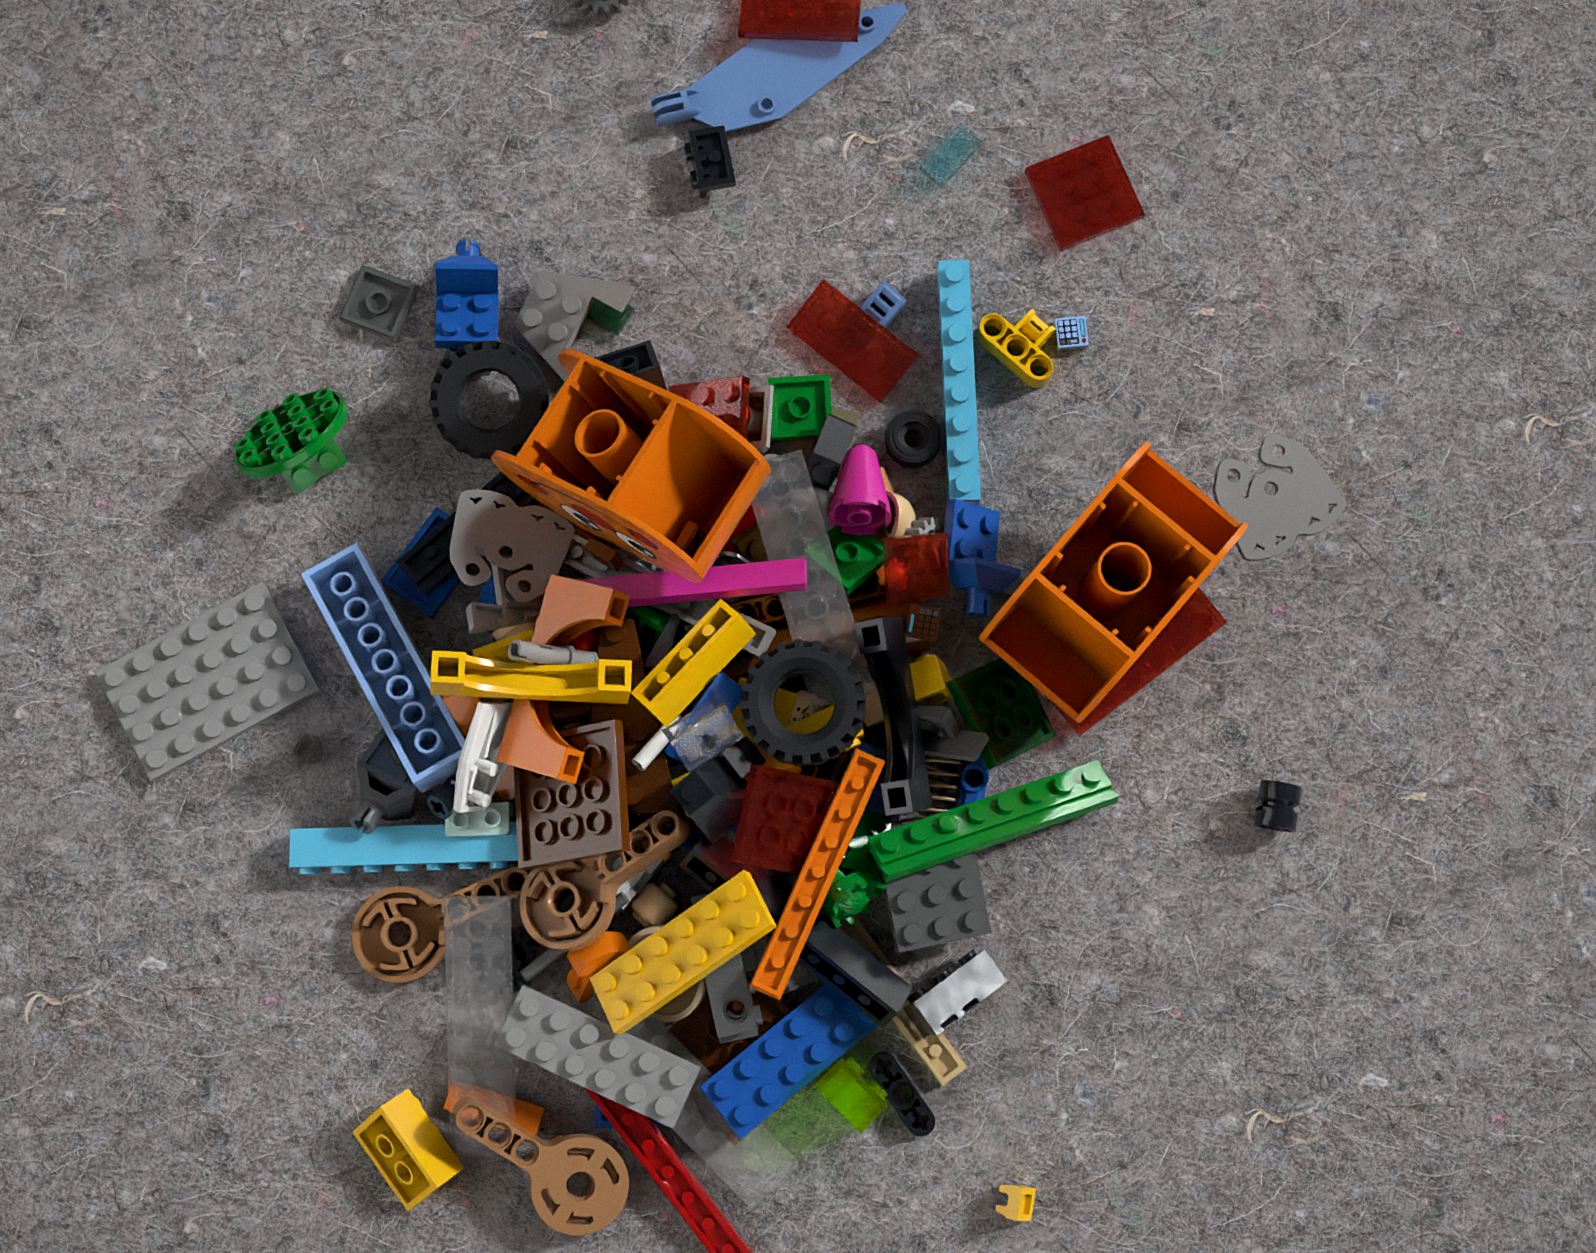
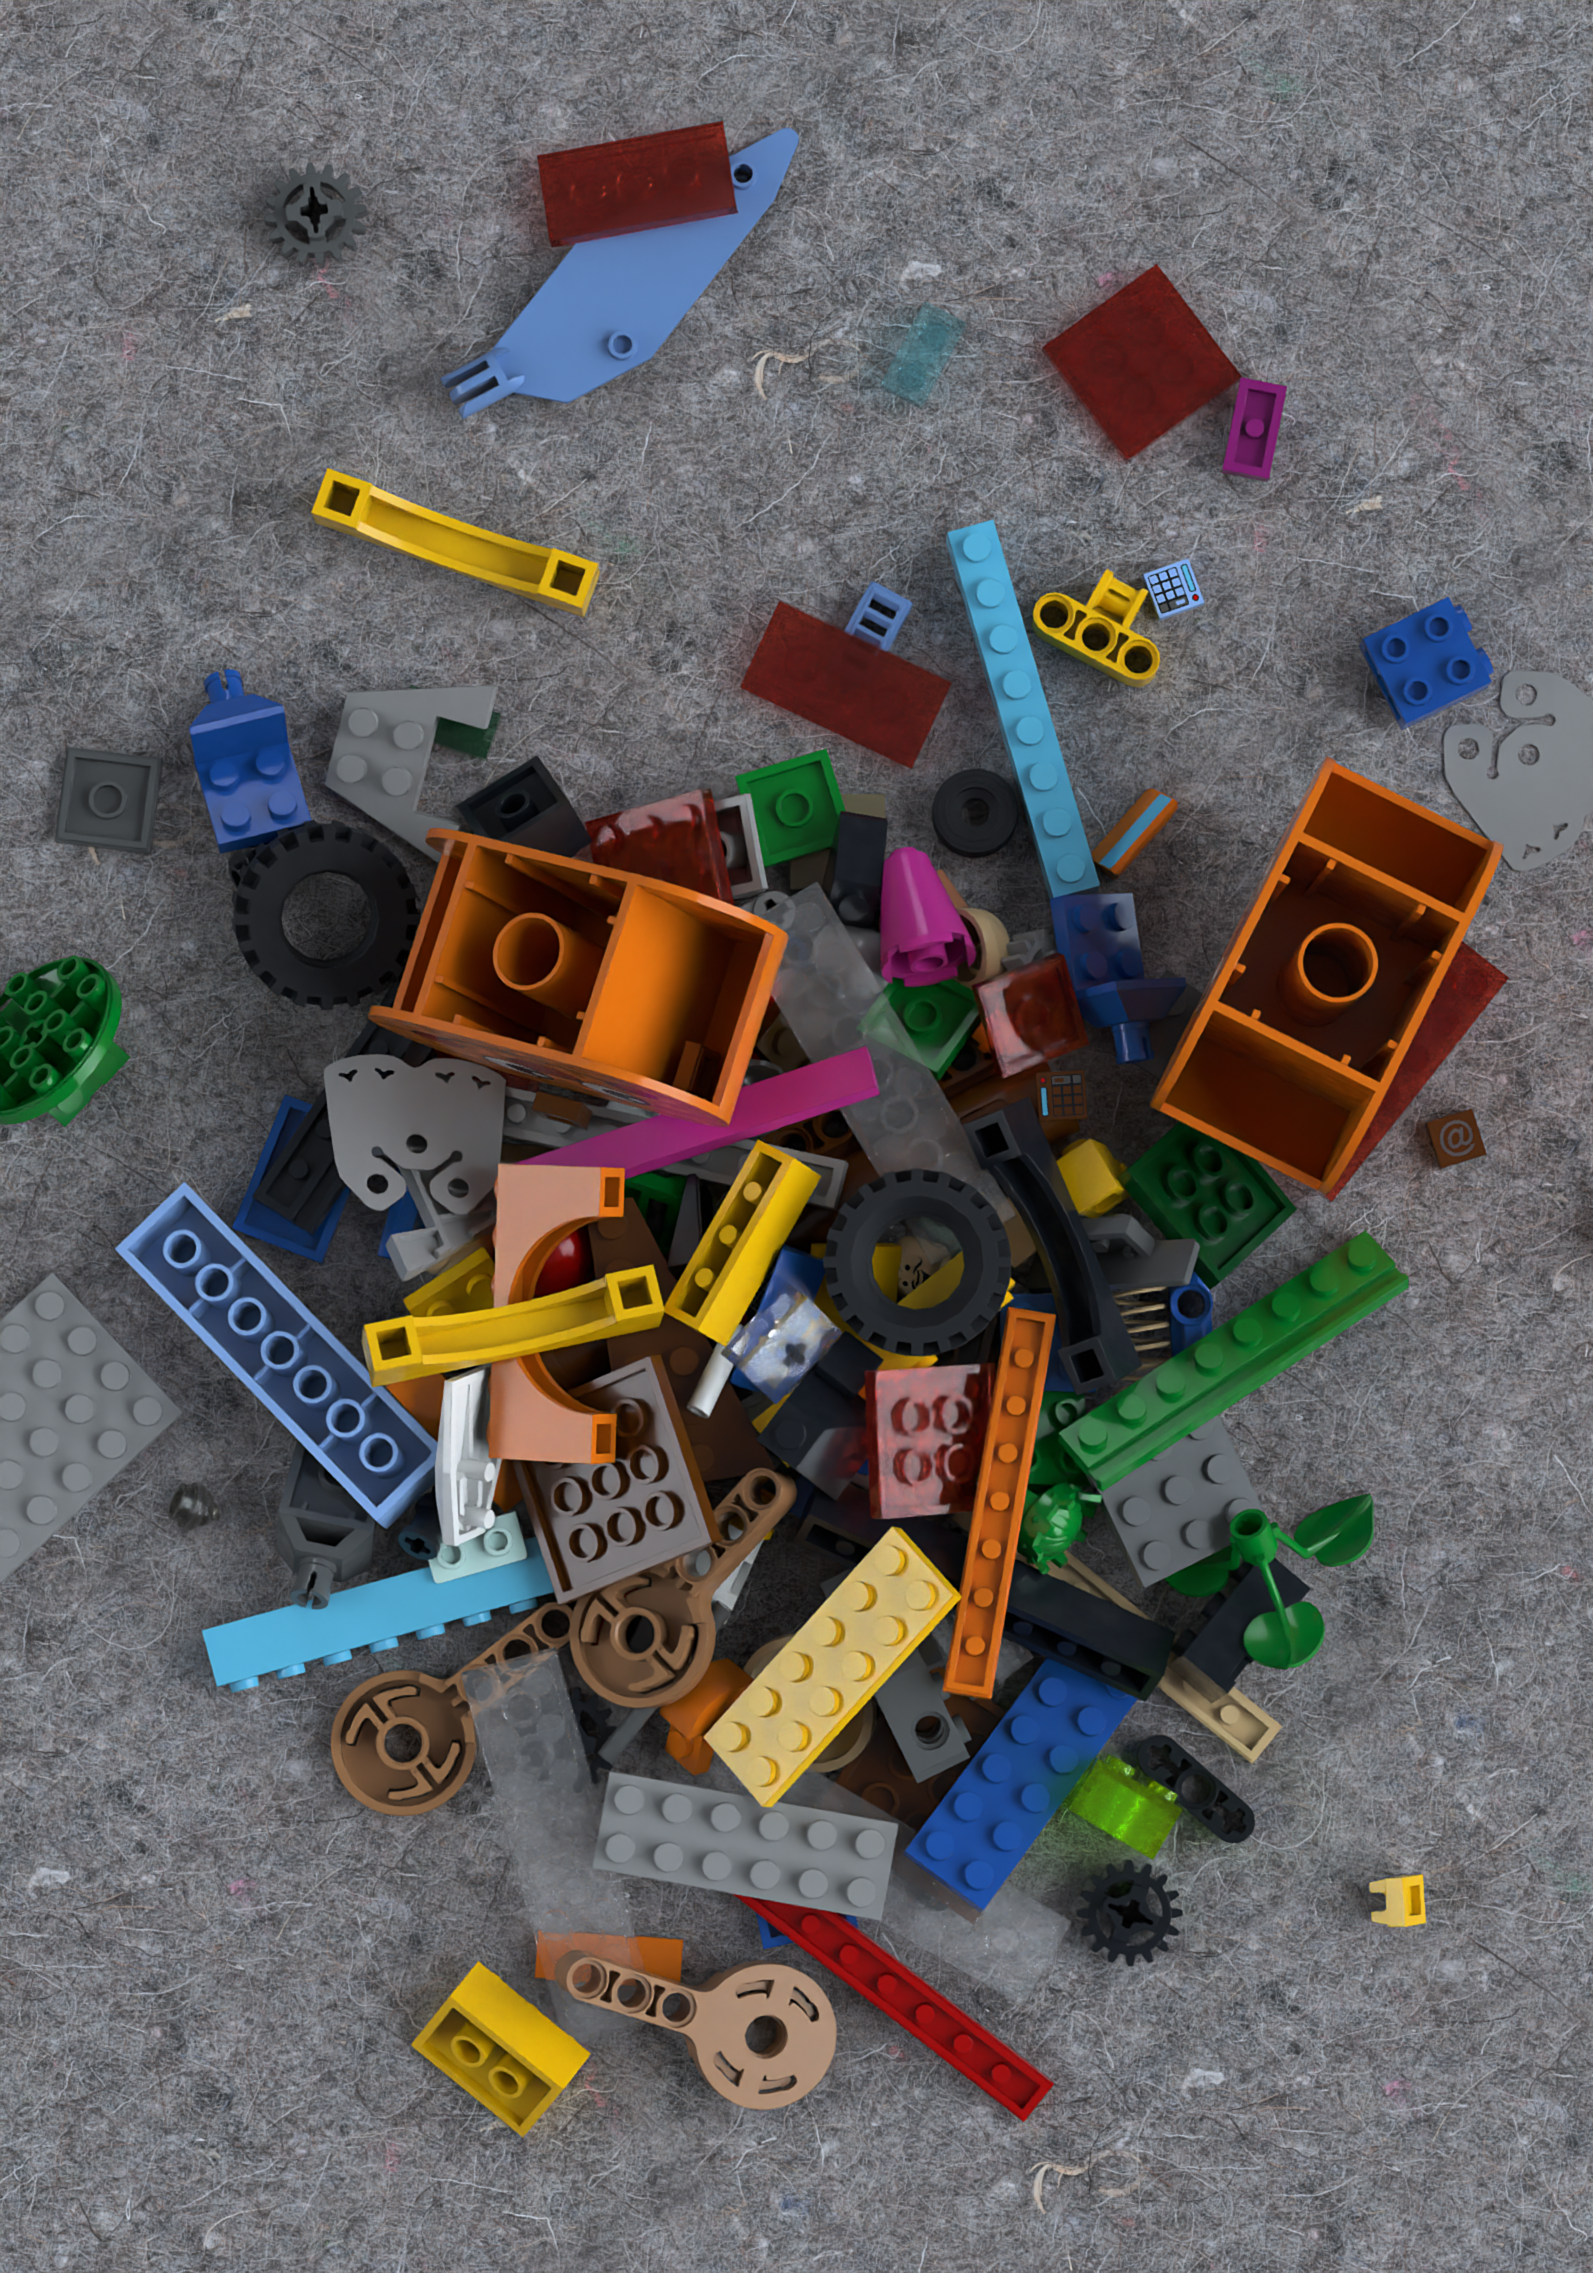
camera: 15 degrees left, 5 degrees up
light grey pin [508,639,598,665] -> none
tan head [631,882,678,928] -> none
black bracket [684,125,736,198] -> none
none -> yellow arch [311,468,600,618]
none -> black gear [1076,1859,1183,1966]
none -> orange slope [1091,788,1178,880]
none -> green plant [1164,1493,1374,1670]
none -> magenta plate [1221,377,1287,482]
none -> blue brick [1359,597,1494,731]
none -> reddish brown tile [1425,1109,1487,1170]

